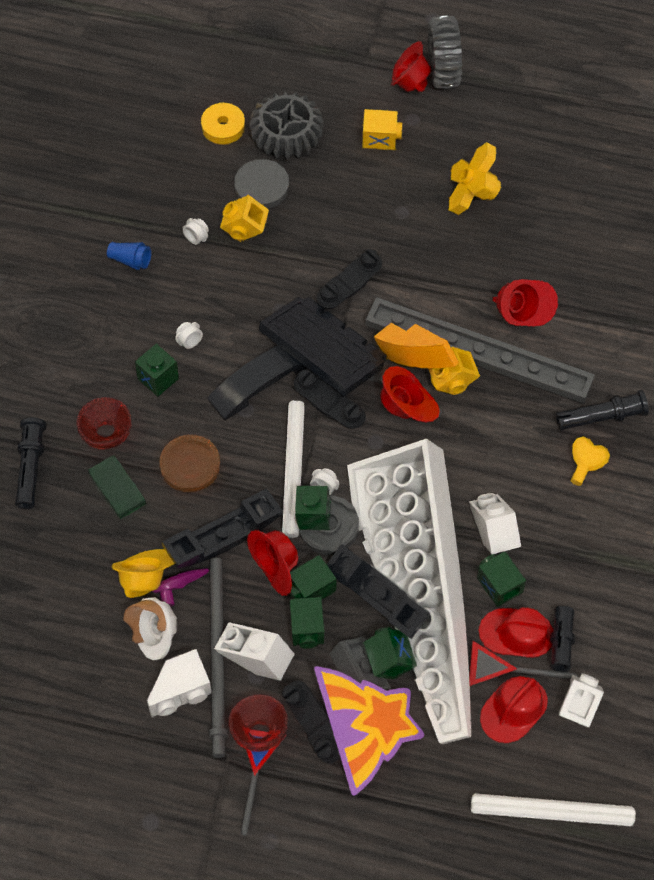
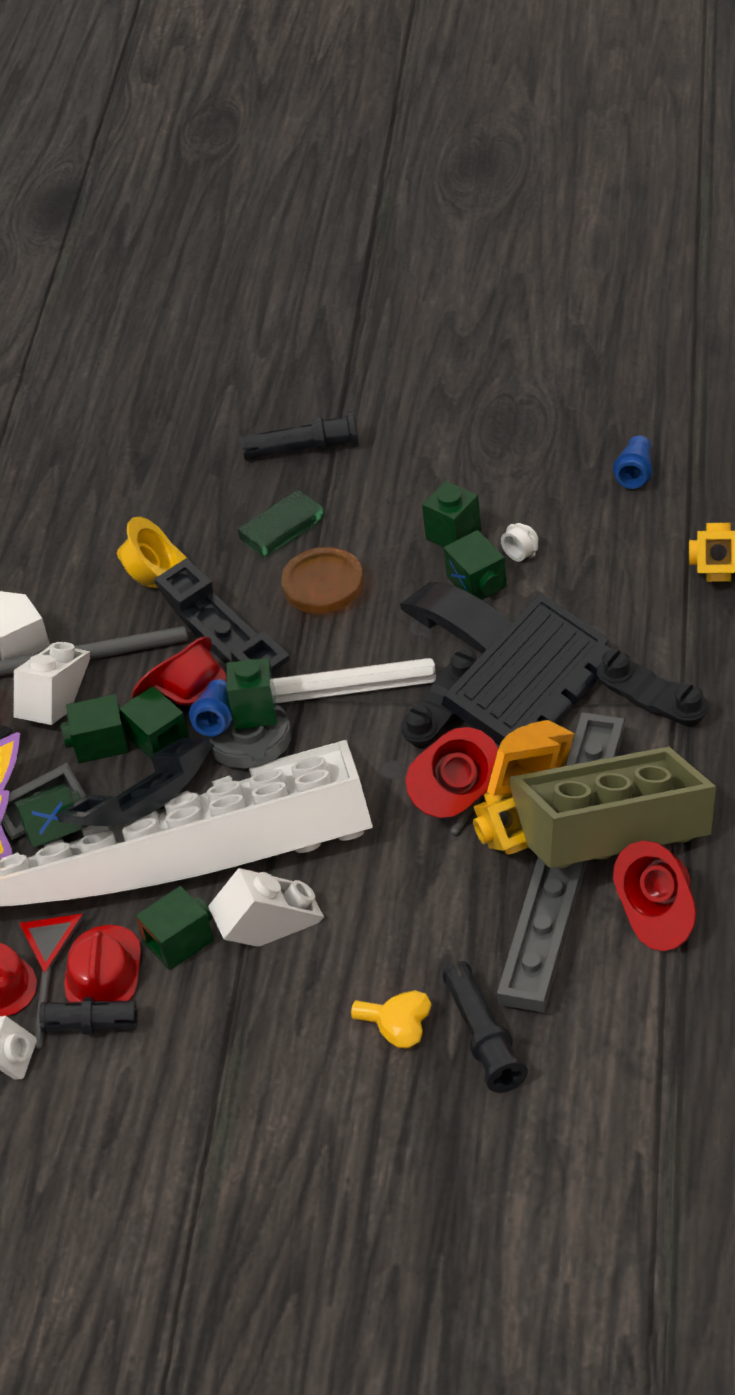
camera: 90 degrees right, 15 degrees down
clear red piece [77,397,132,449] -> none
white piece [123,597,177,660] -> none
magenta bar [153,568,209,607] -> none
white plate [183,218,209,245] -> none
white plate [310,468,339,495] -> none
none -> blue cone [189,679,232,737]
none -> dark green brick [443,530,507,600]
none -> olive slope [509,746,716,868]

